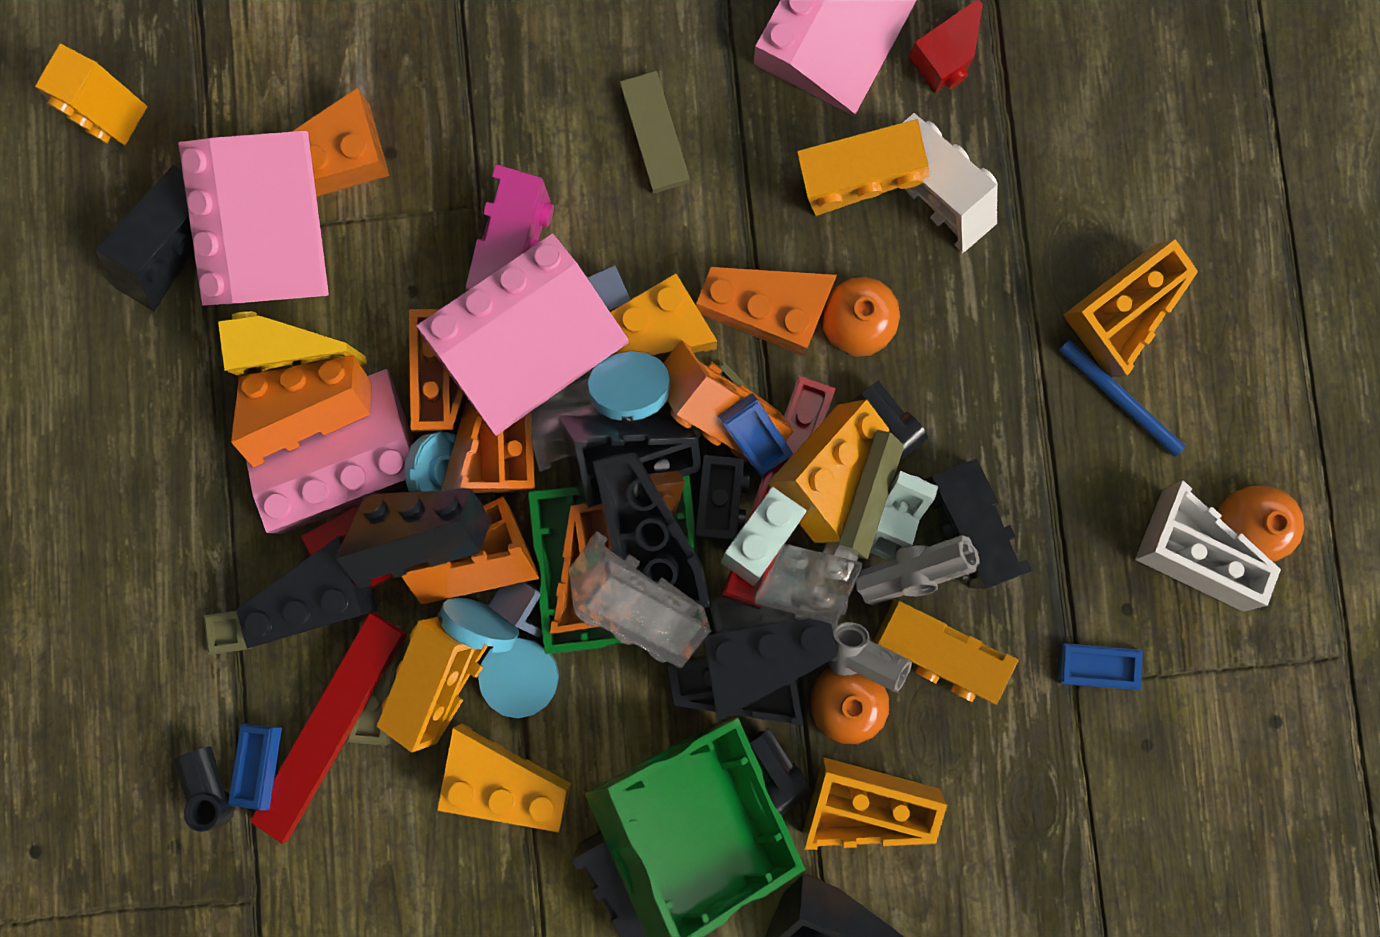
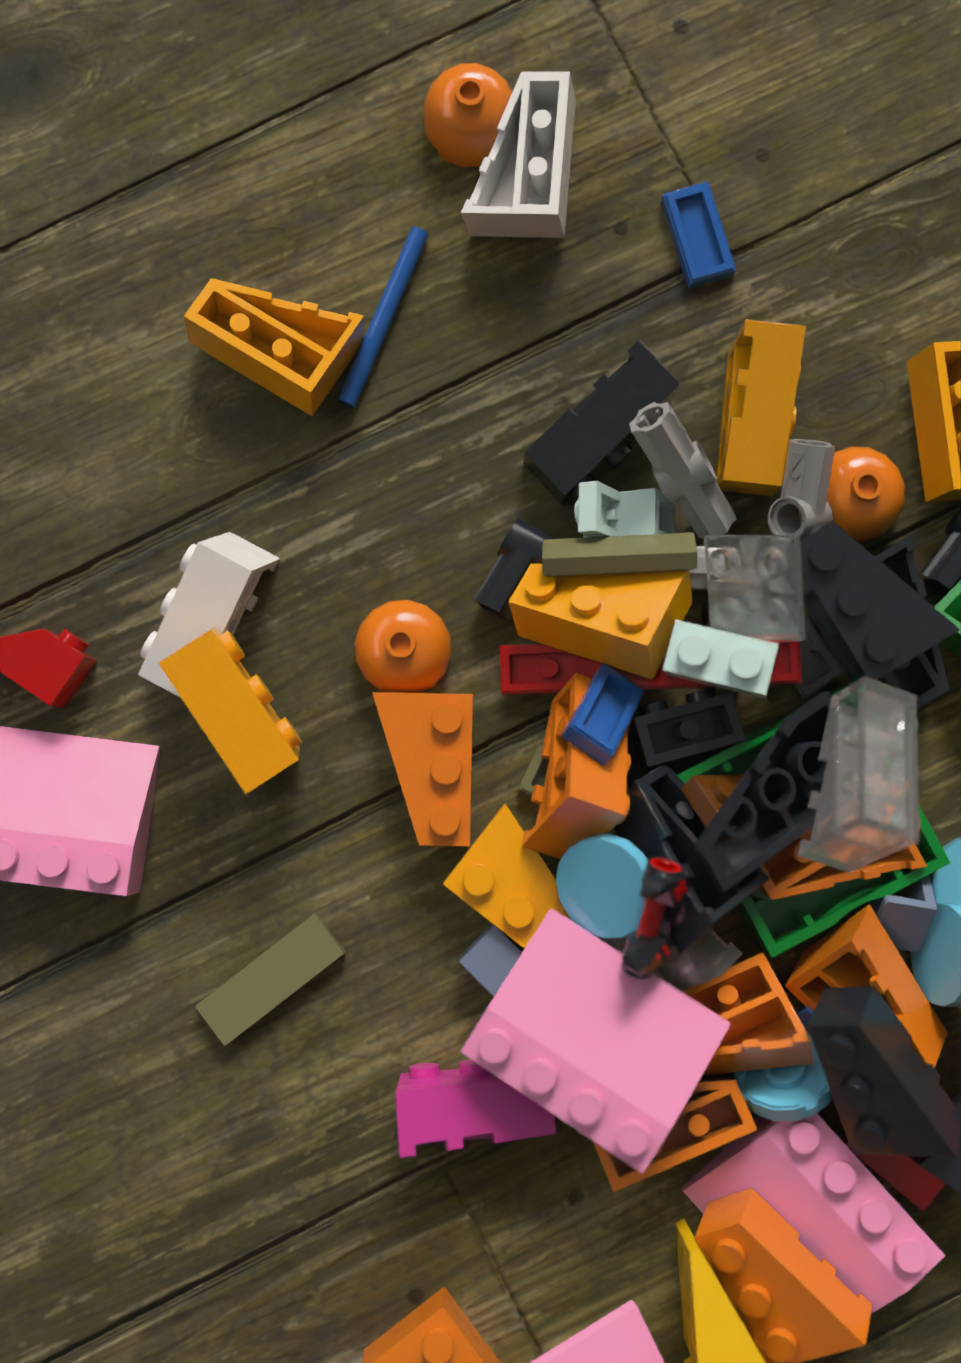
camera: 115 degrees left, 0 degrees up
none -> black piece [622,857,692,979]

